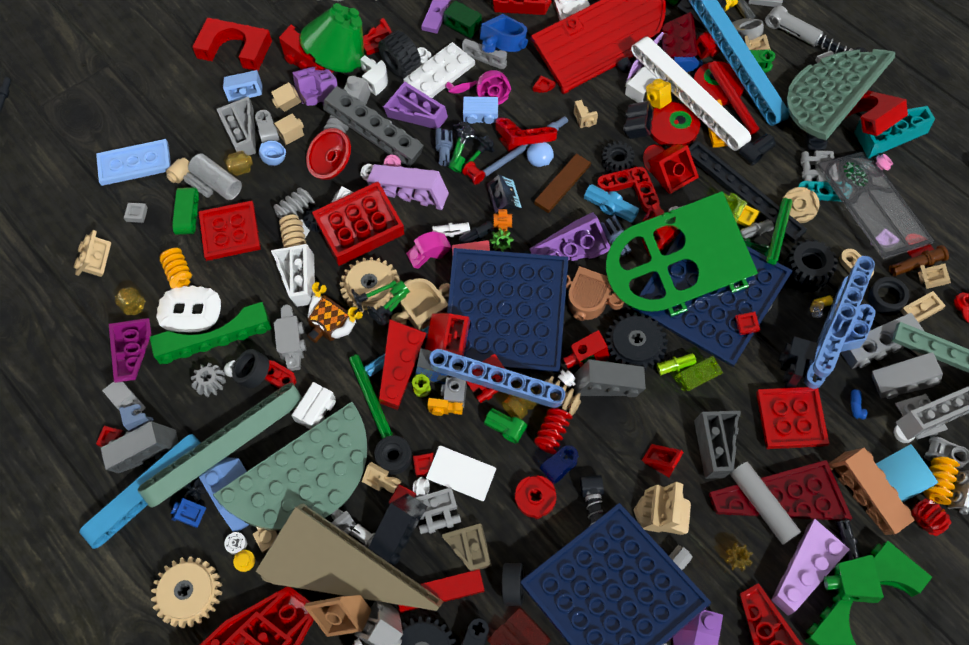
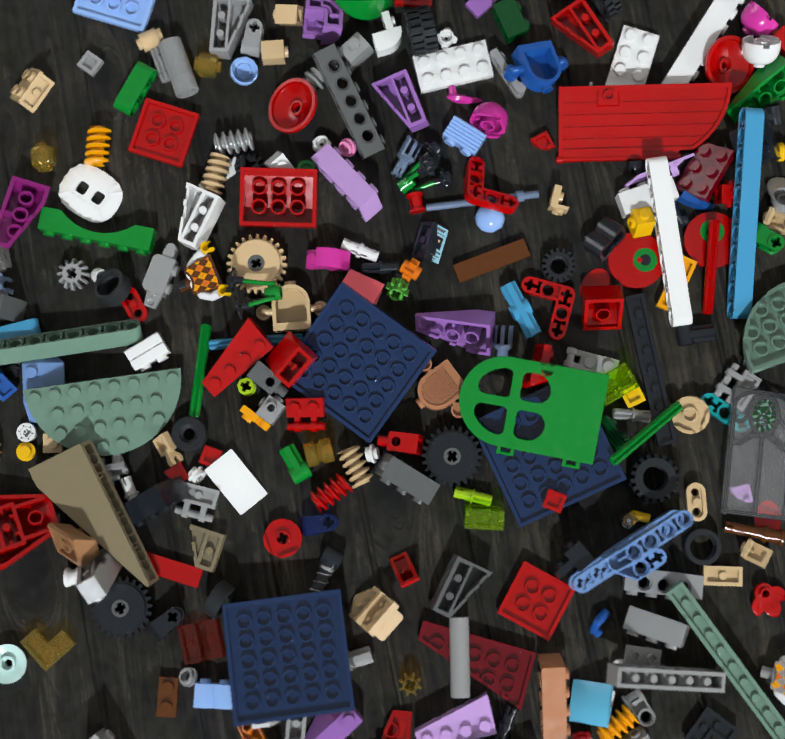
camera: 30 degrees right, 20 degrees up
medium blue beam [429,349,565,408] -> none

